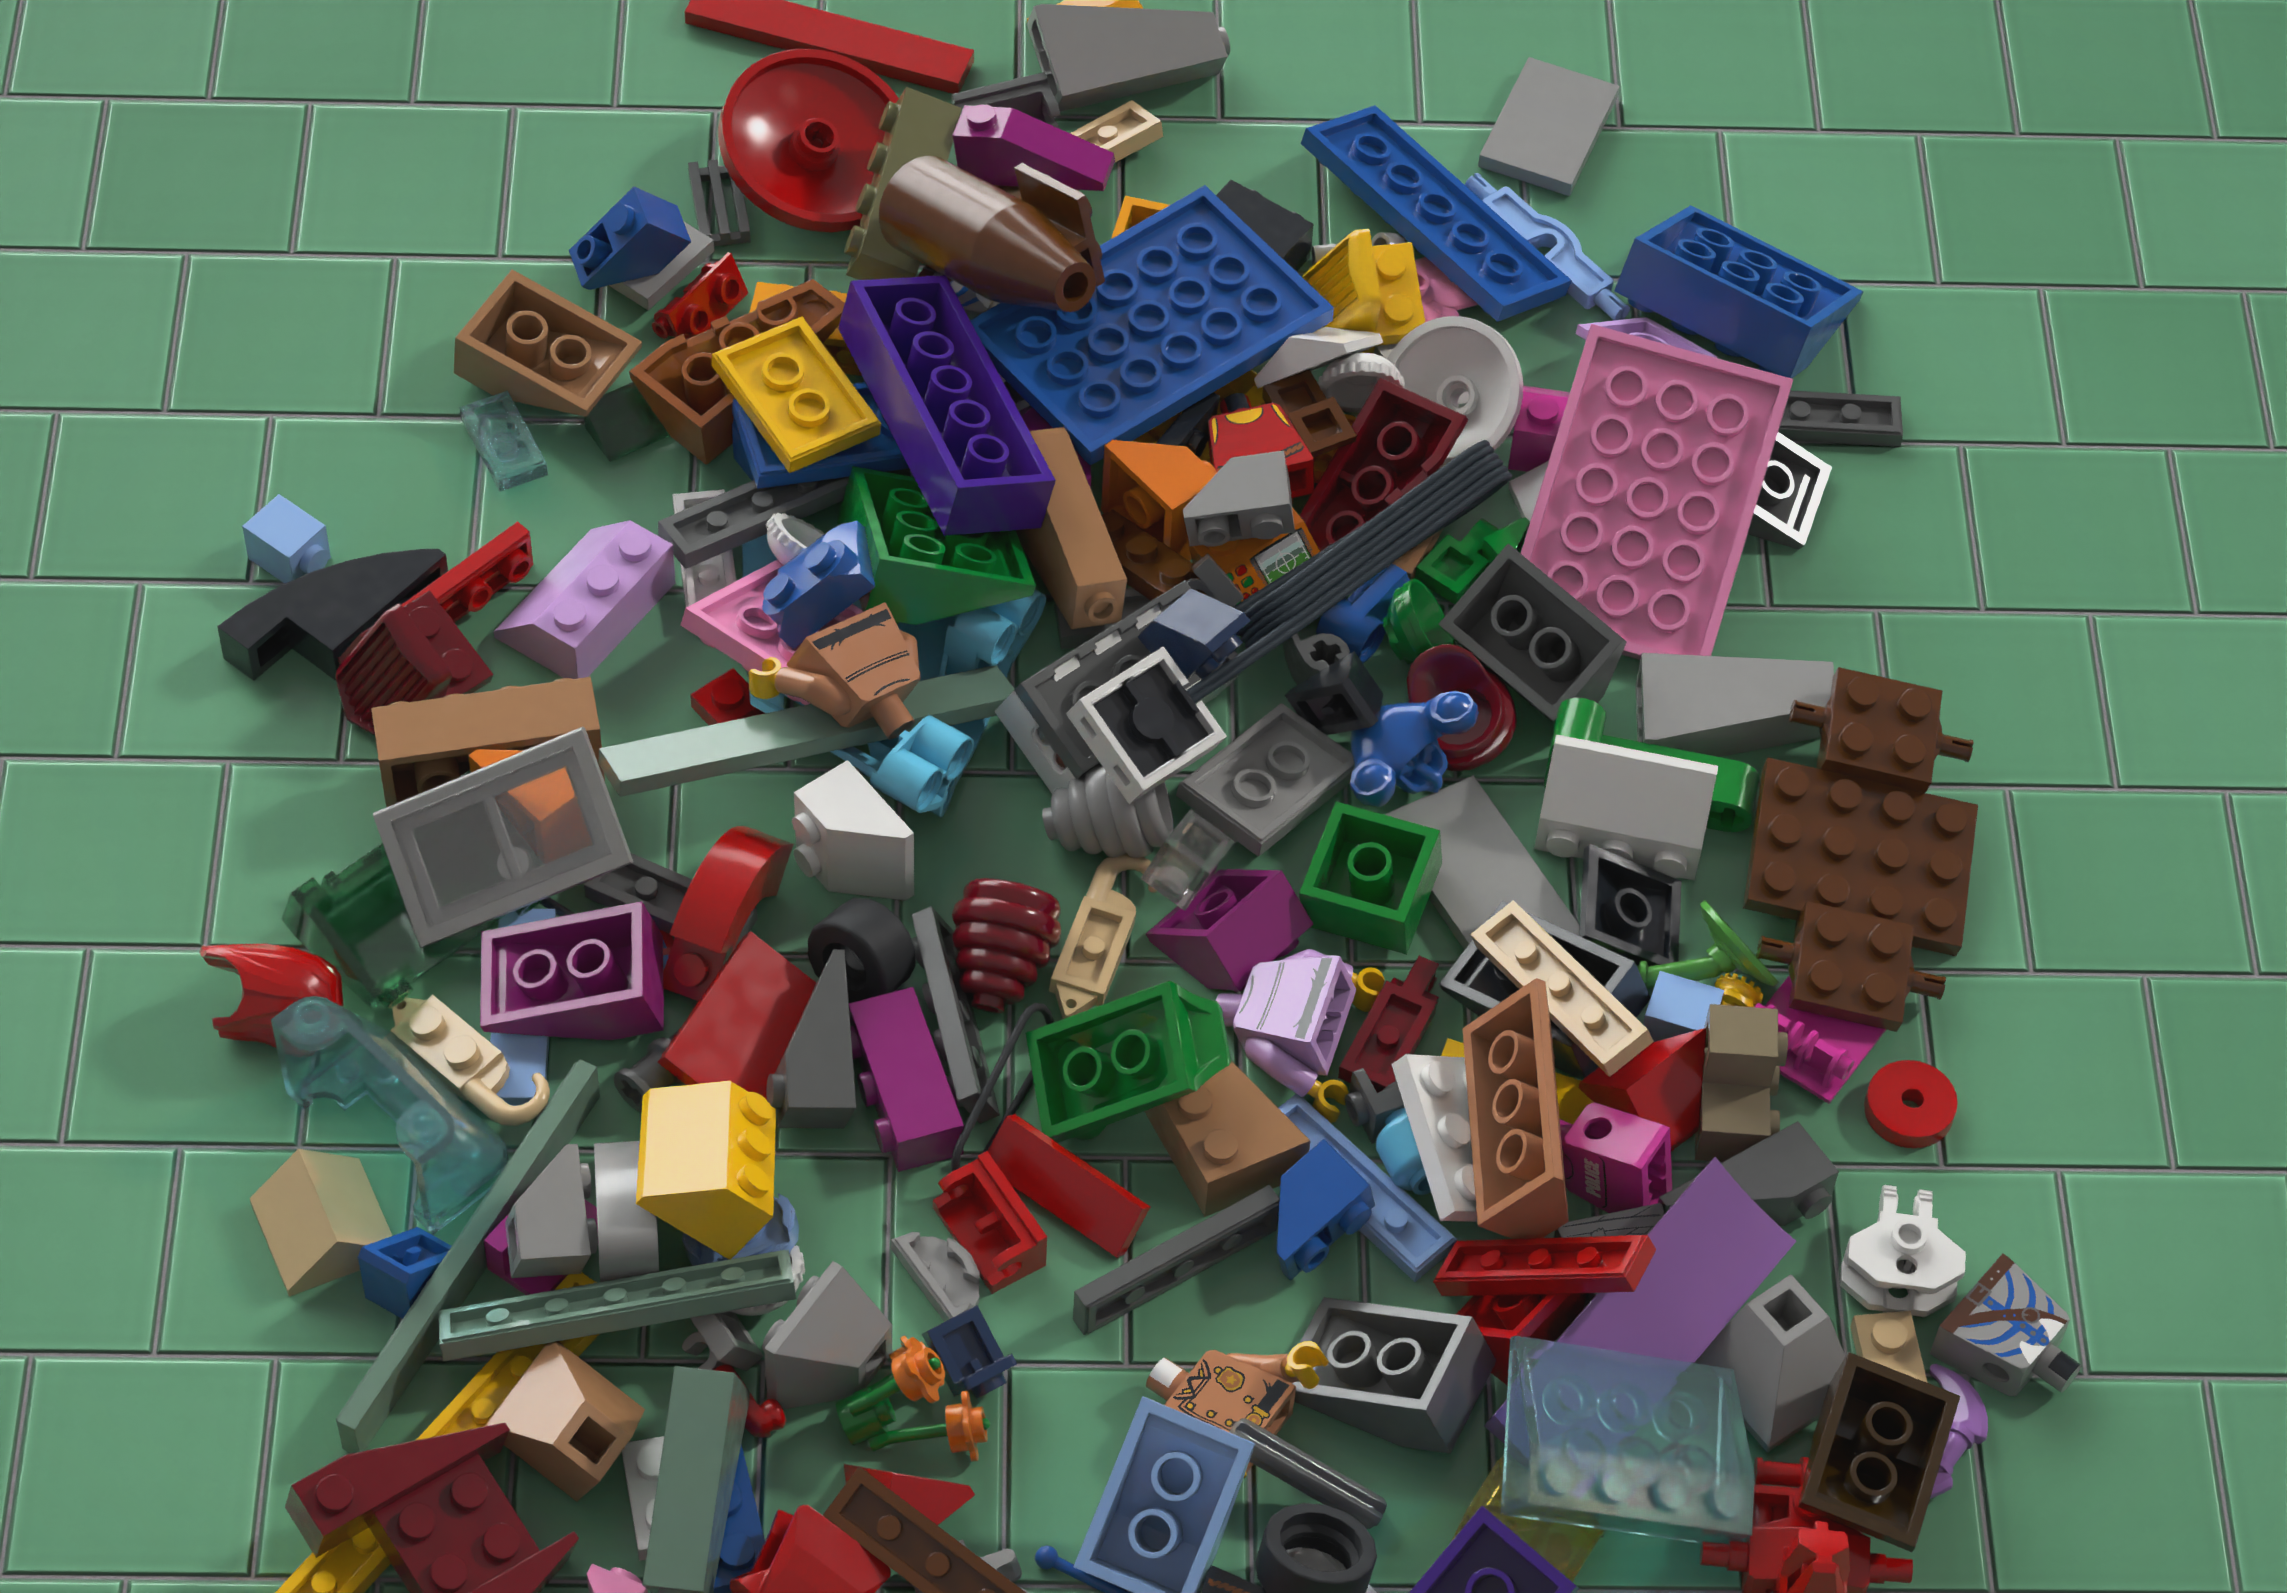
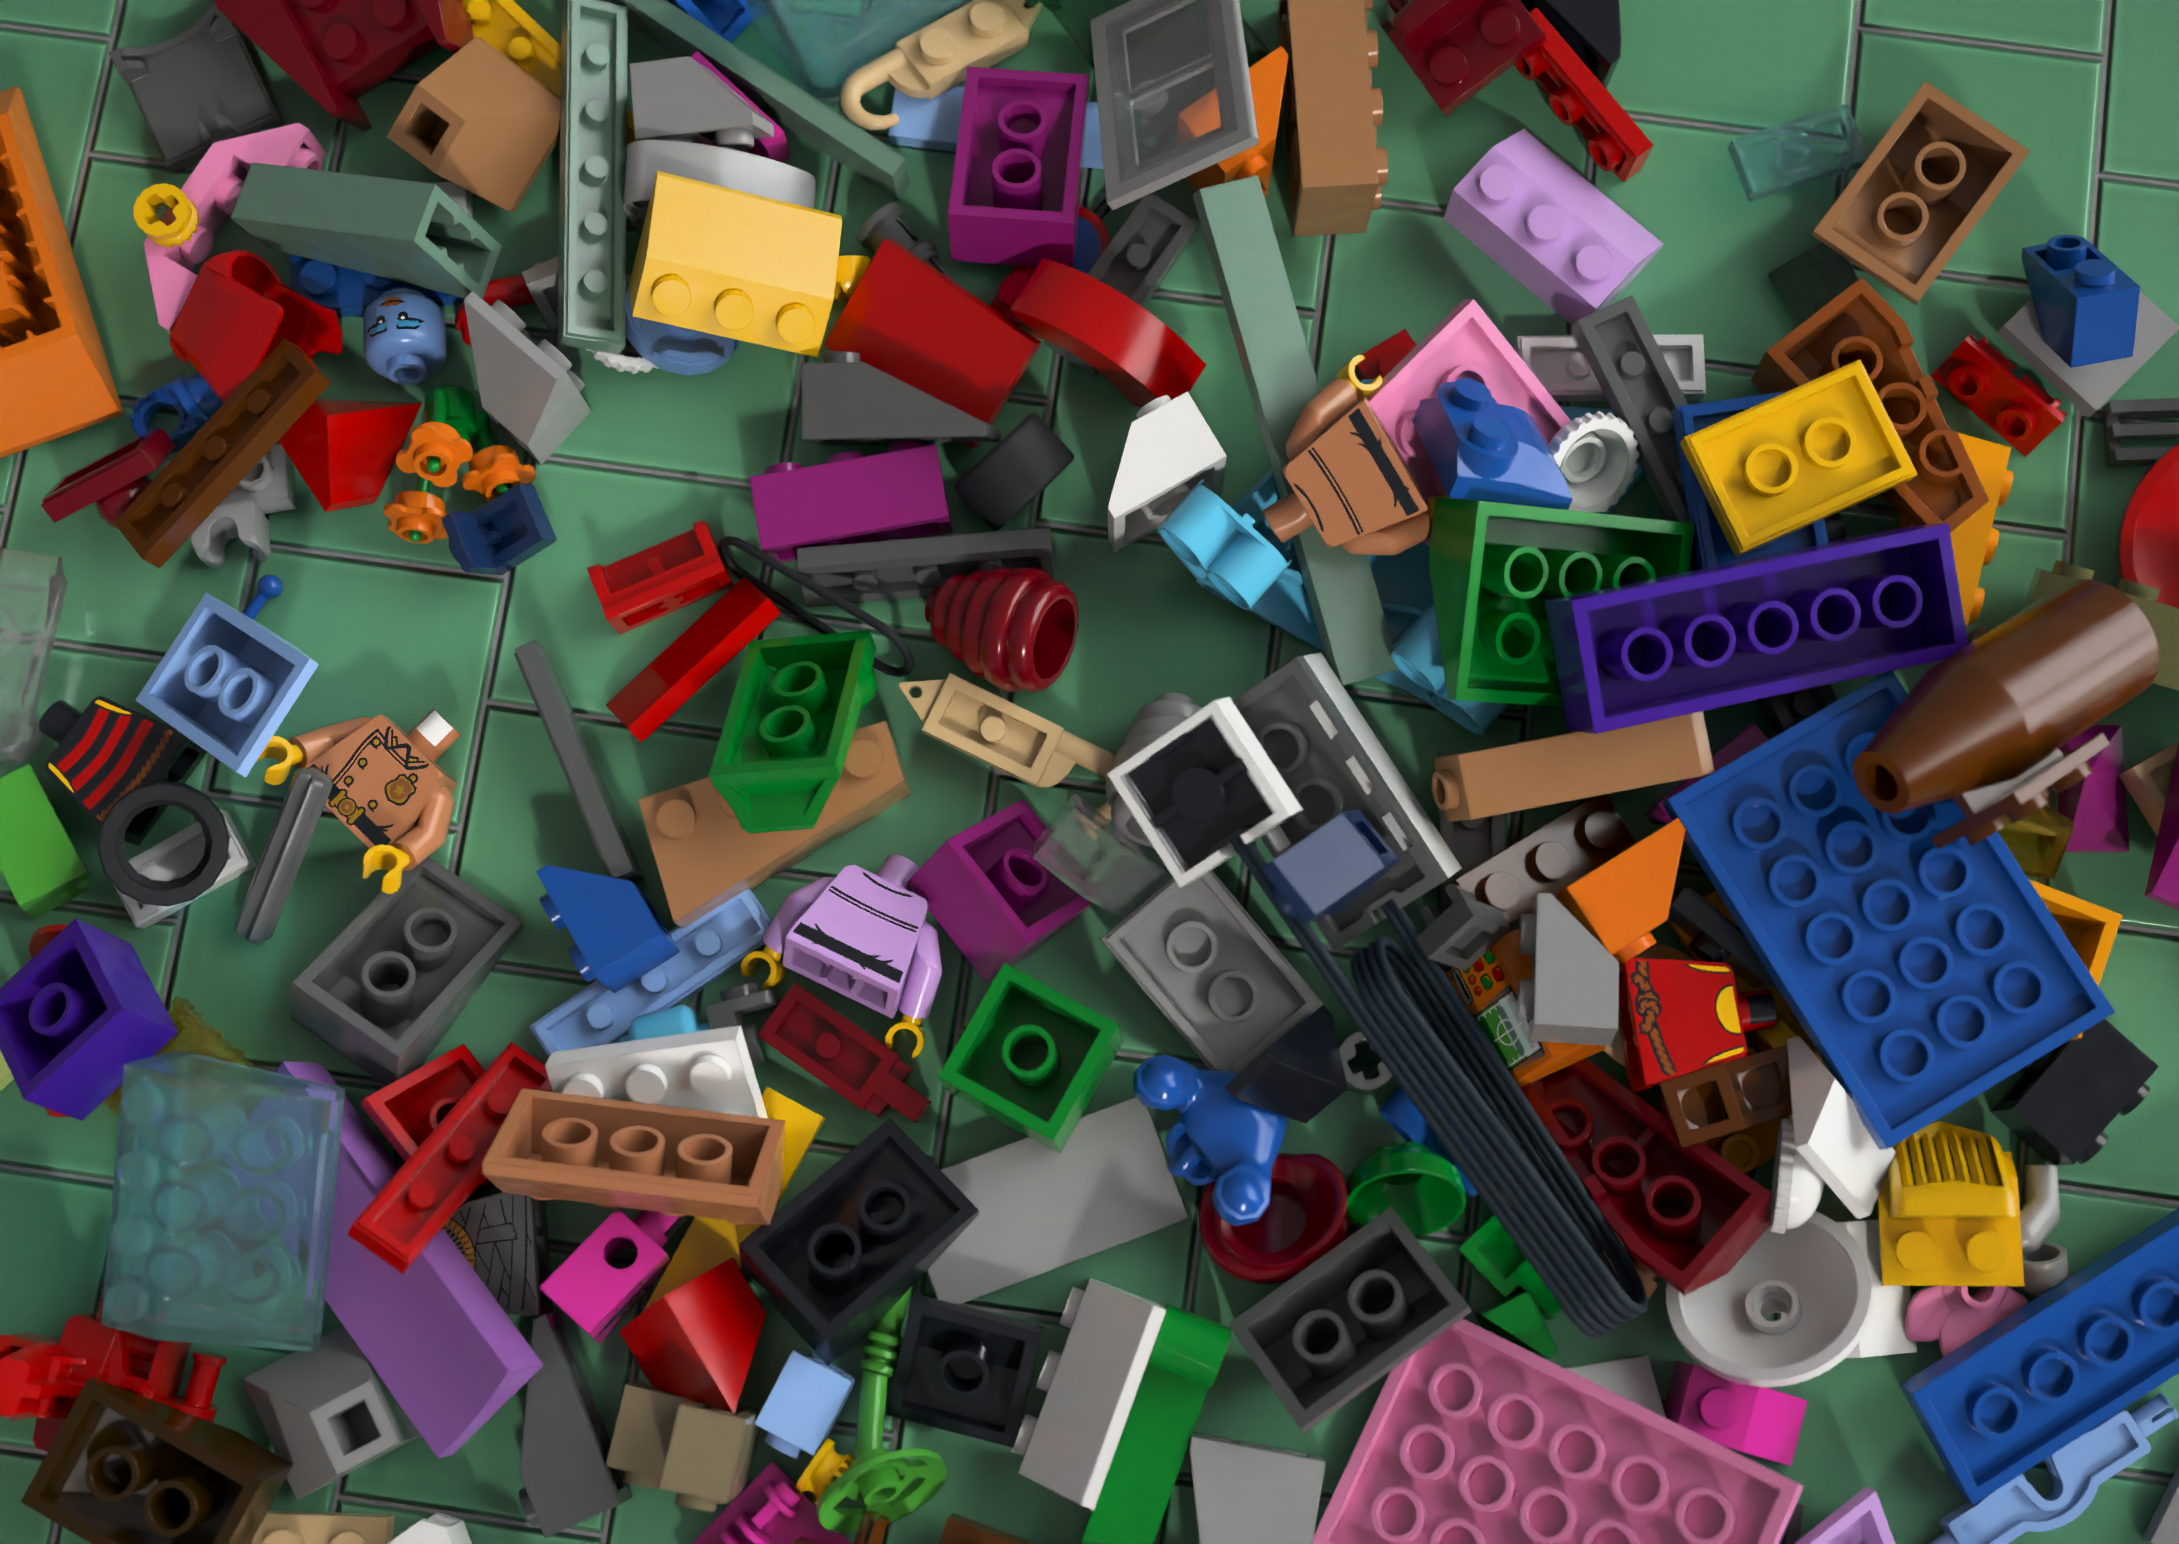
camera: 105 degrees right, 25 degrees up
light grey tile [891,1232,980,1322] -> none
tan plate [1470,900,1654,1077] -> none
none -> medium blue head [363,288,447,385]

